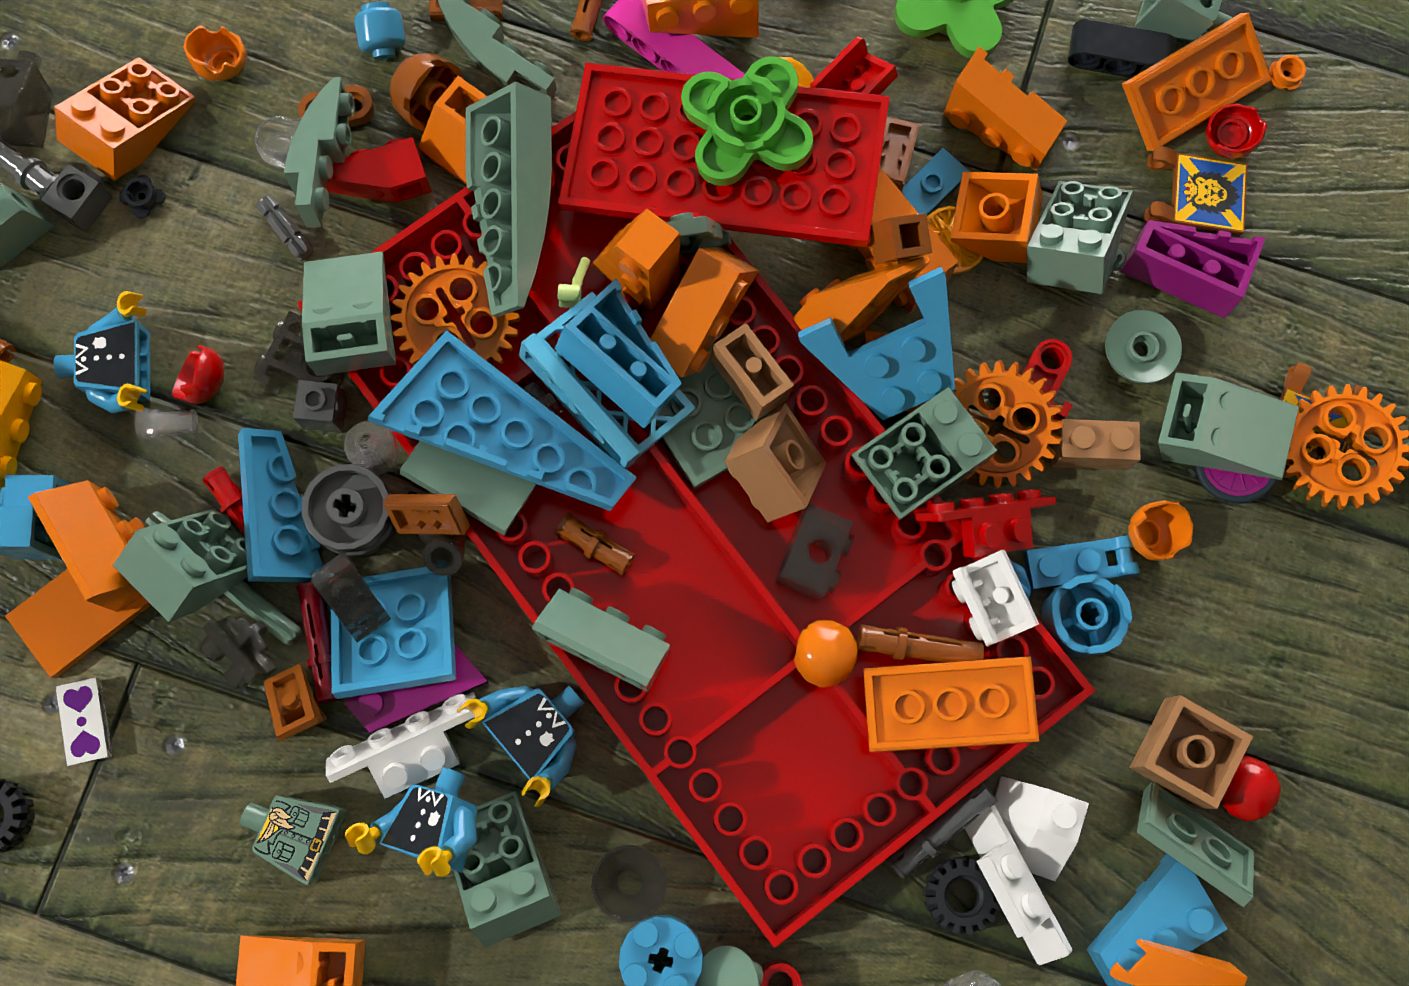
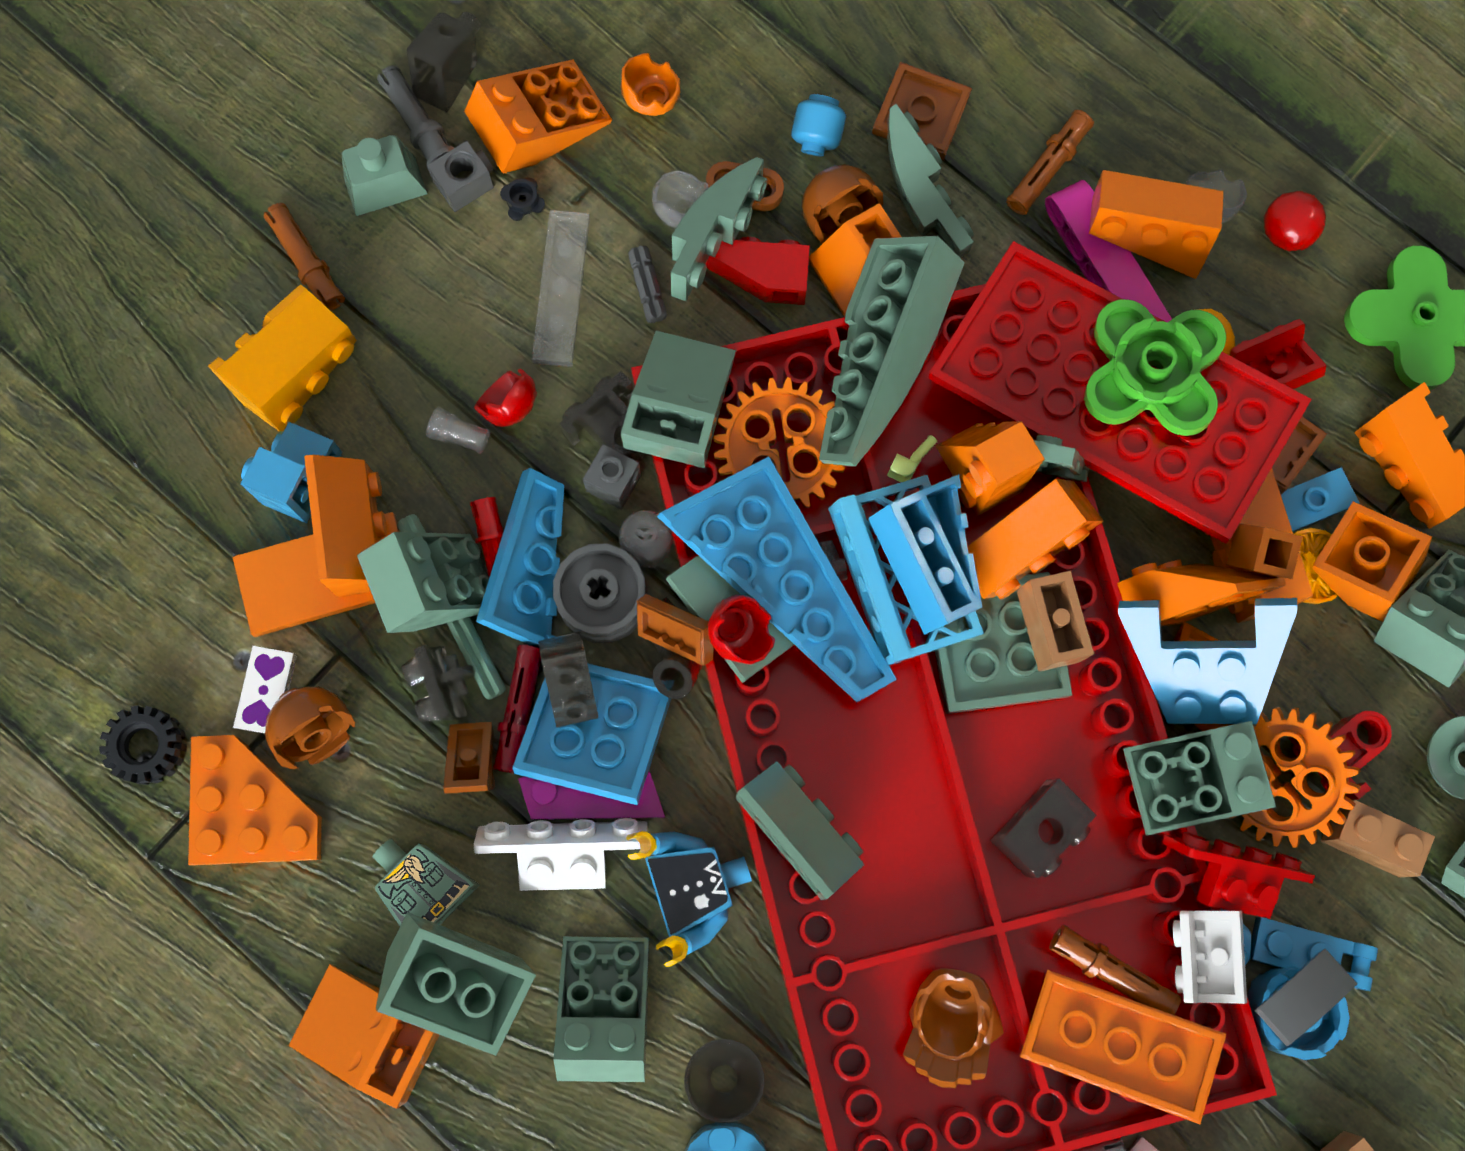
camera: 25 degrees right, 0 degrees up
torso [53,291,150,414] -> none
torso [345,767,477,877] -> none
dark orange pin [555,513,635,575] -> none
medium nougat slope [724,403,826,522] -> none
orange hair [794,620,858,687] -> none
orange hair [1128,500,1194,561] -> none
none -> orange plate [188,735,322,866]
none -> dark orange cylinder [265,686,355,769]
none -> sand green slope [376,912,536,1056]
none -> clear tile [532,210,590,367]
none -> red hair [708,595,775,664]
none -> dark orange hair [903,968,1004,1088]
none -> dark grey slope [1255,949,1357,1046]

